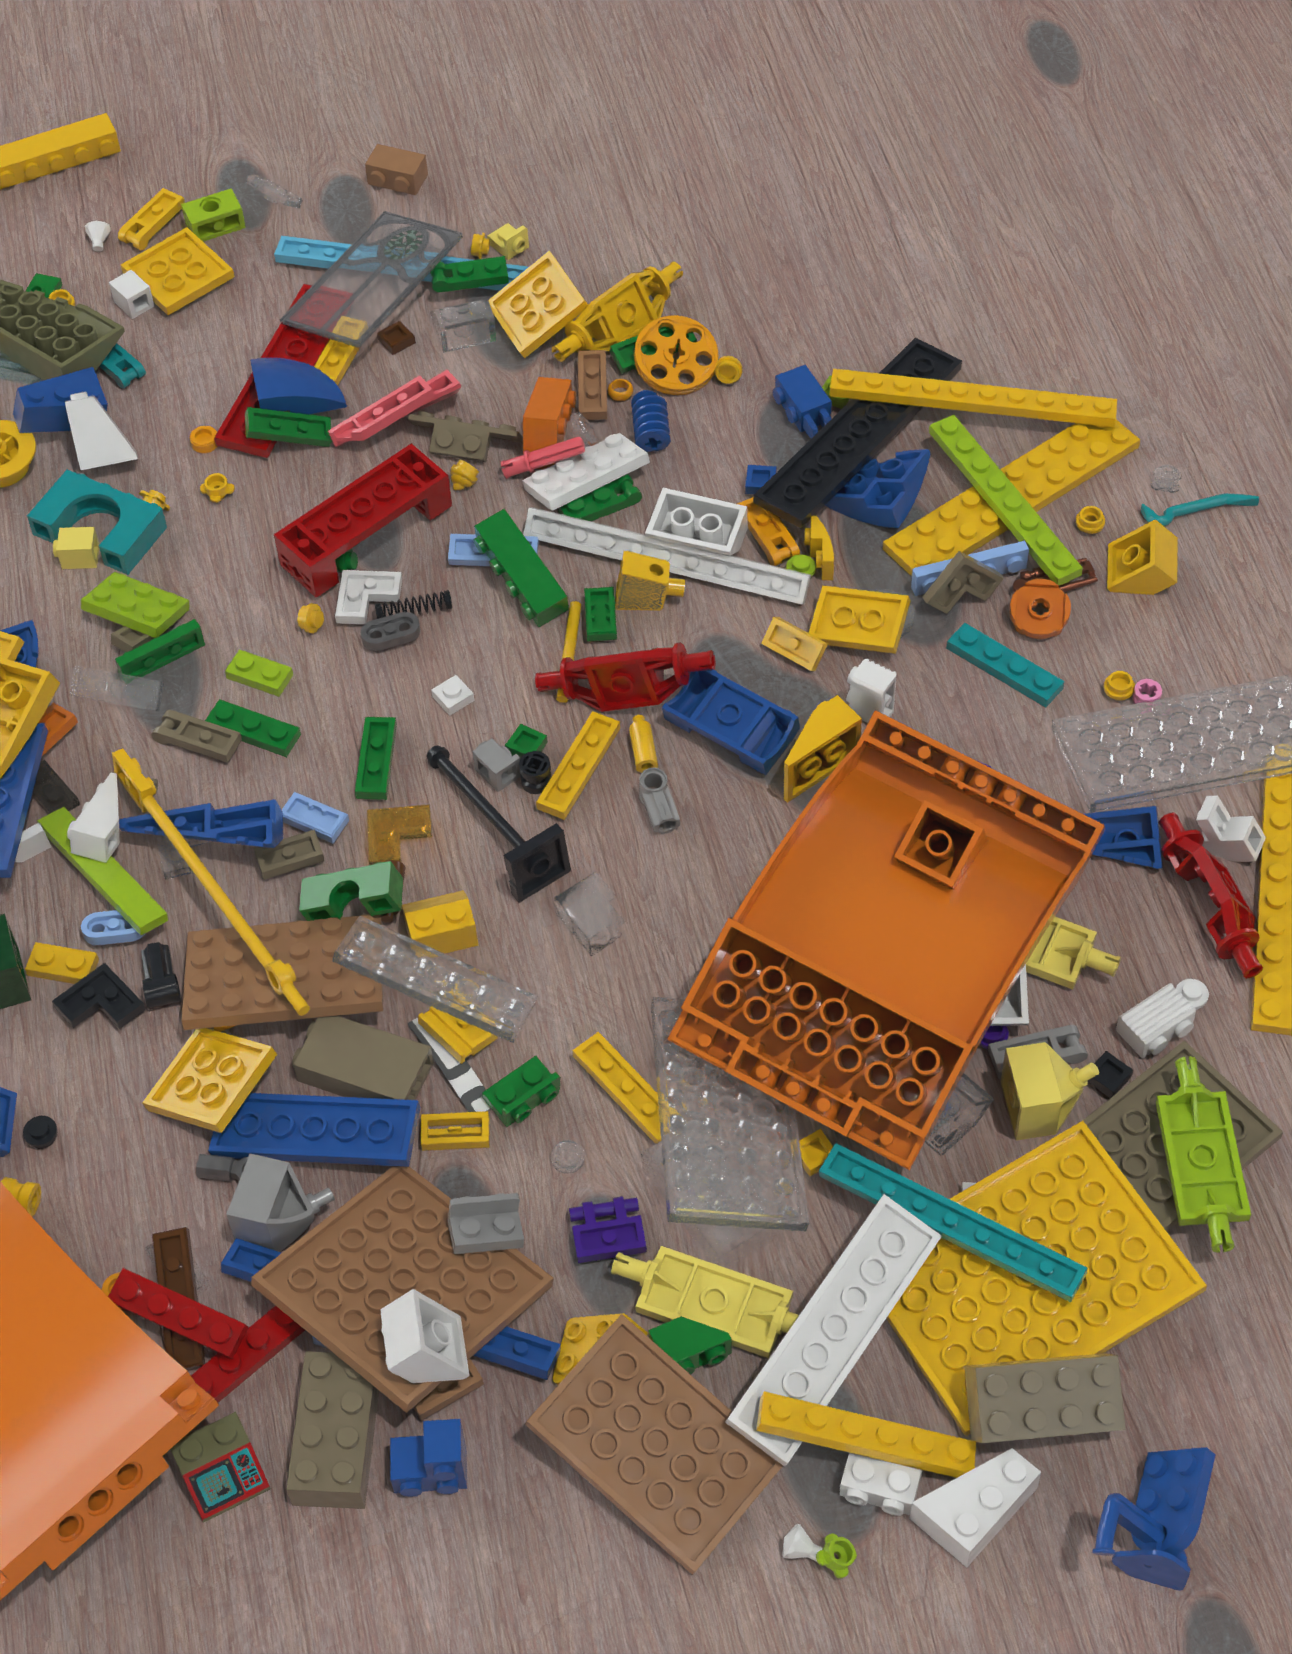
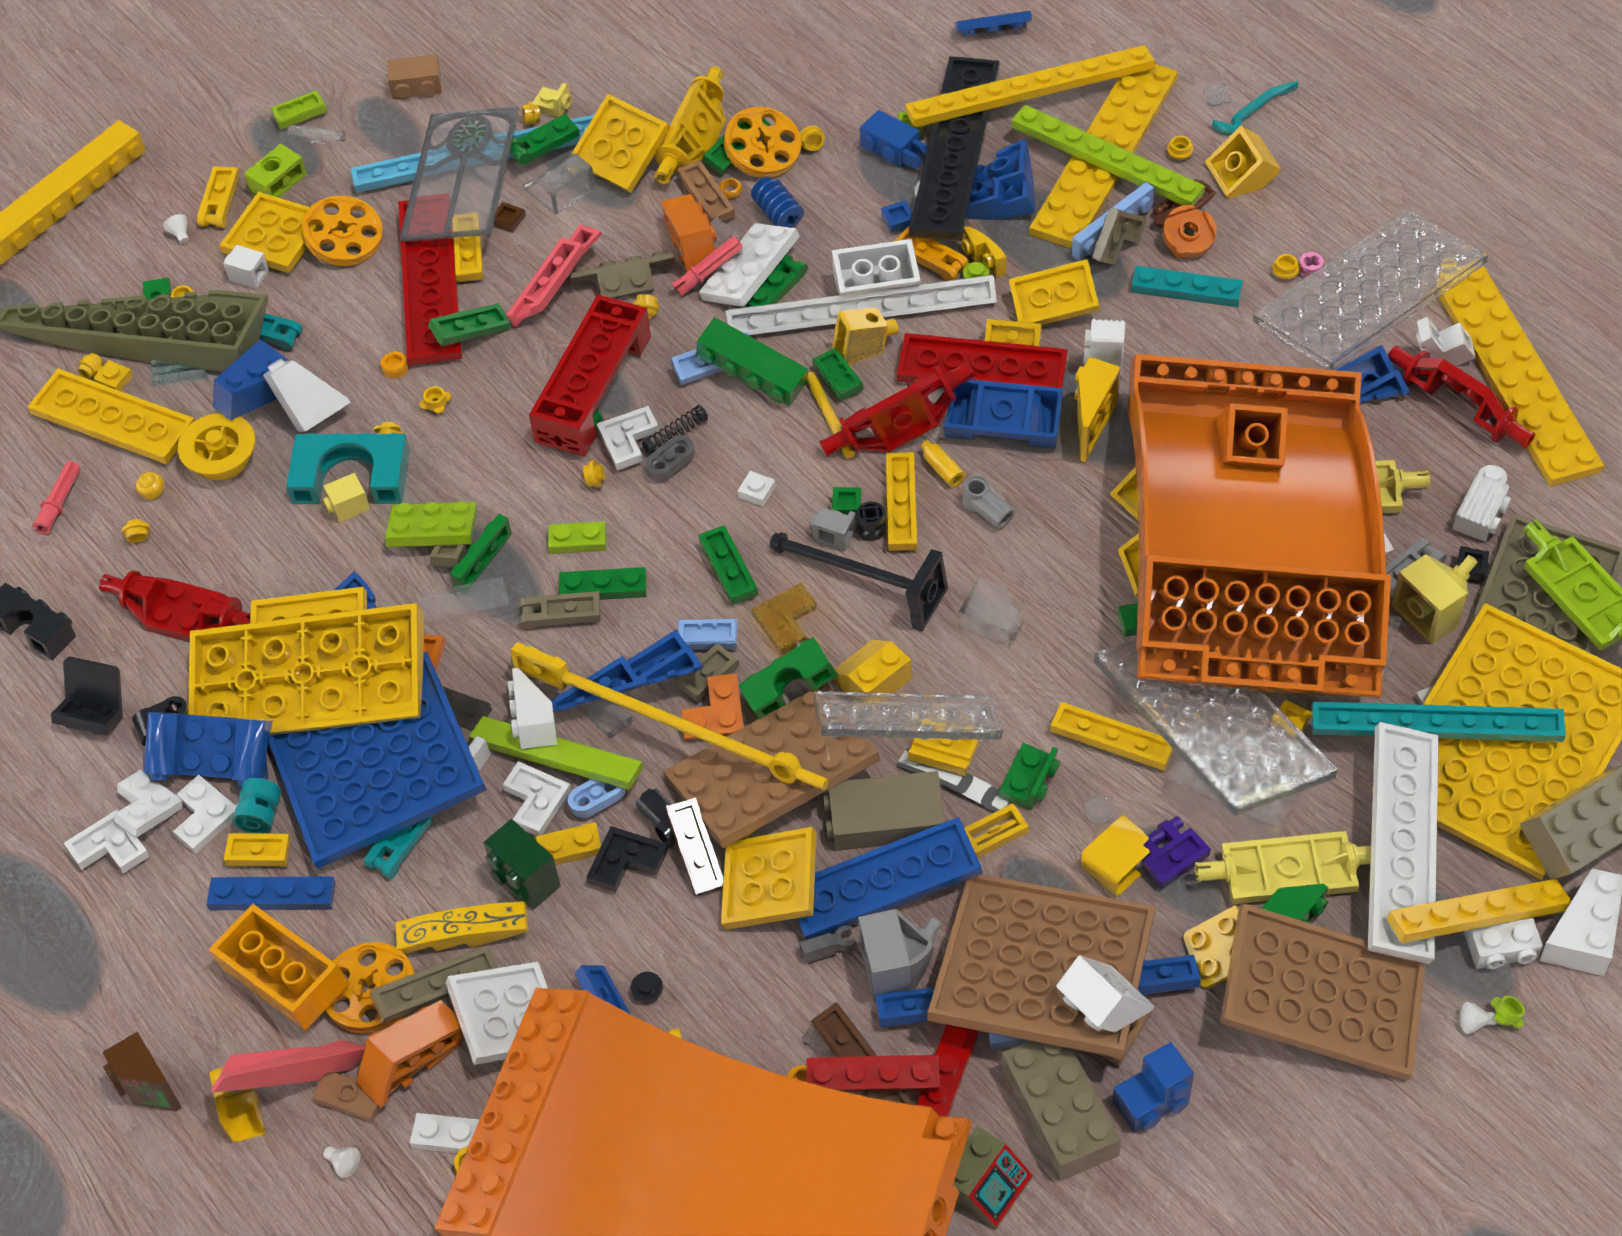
camera: 25 degrees left, 0 degrees up
blue brick [250,357,347,414] -> none
light grey bracket [447,1193,524,1254] -> none
none -> lime plate [270,90,328,130]
none -> light orange wedge [303,195,382,266]
none -> white plate [502,761,571,836]
none -> tile [665,798,724,896]
none -> orange plate [681,673,744,741]
none -> red plate [897,333,1068,388]
none -> blue plate [954,10,1032,36]
none -> yellow piece [1081,814,1150,897]

